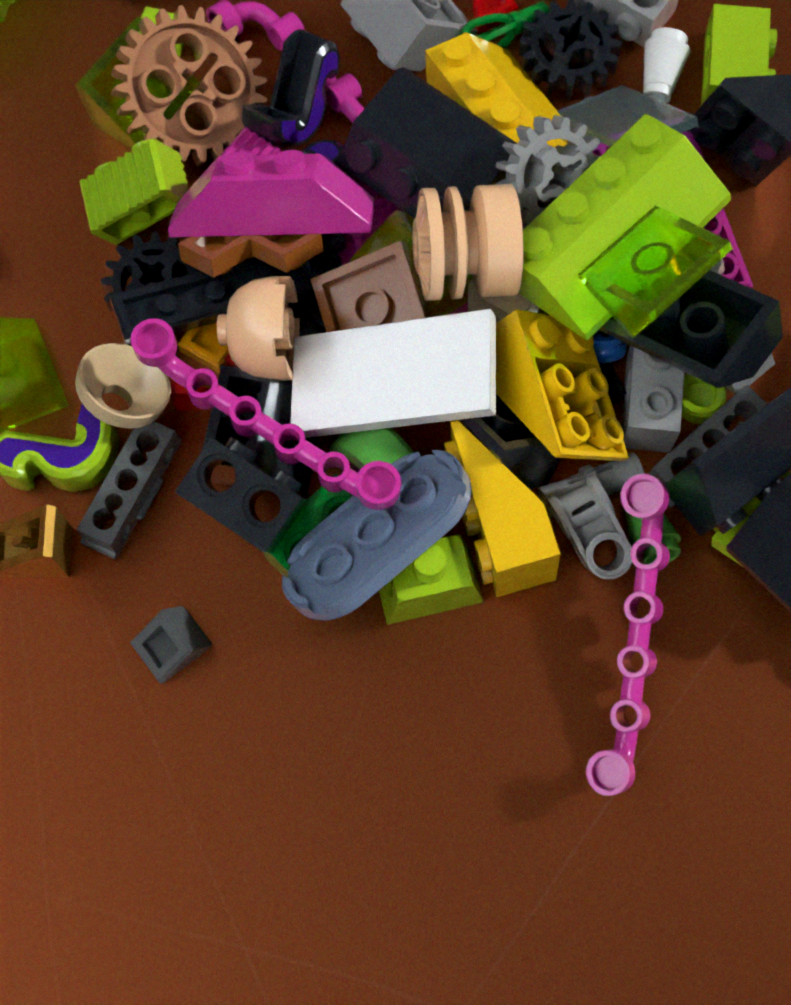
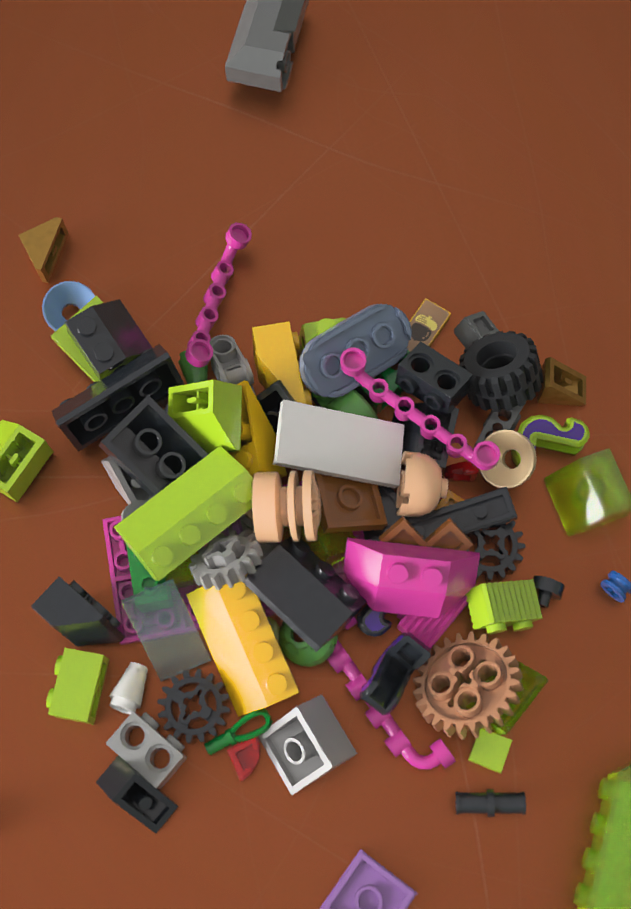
camera: 175 degrees left, 0 degrees up
clear neon green slope [578,205,733,338] -> none
none -> lime slope [168,379,242,454]
none -> tile [407,298,451,352]
none -> black tyre [458,331,544,412]
none -> black tile [533,576,565,609]

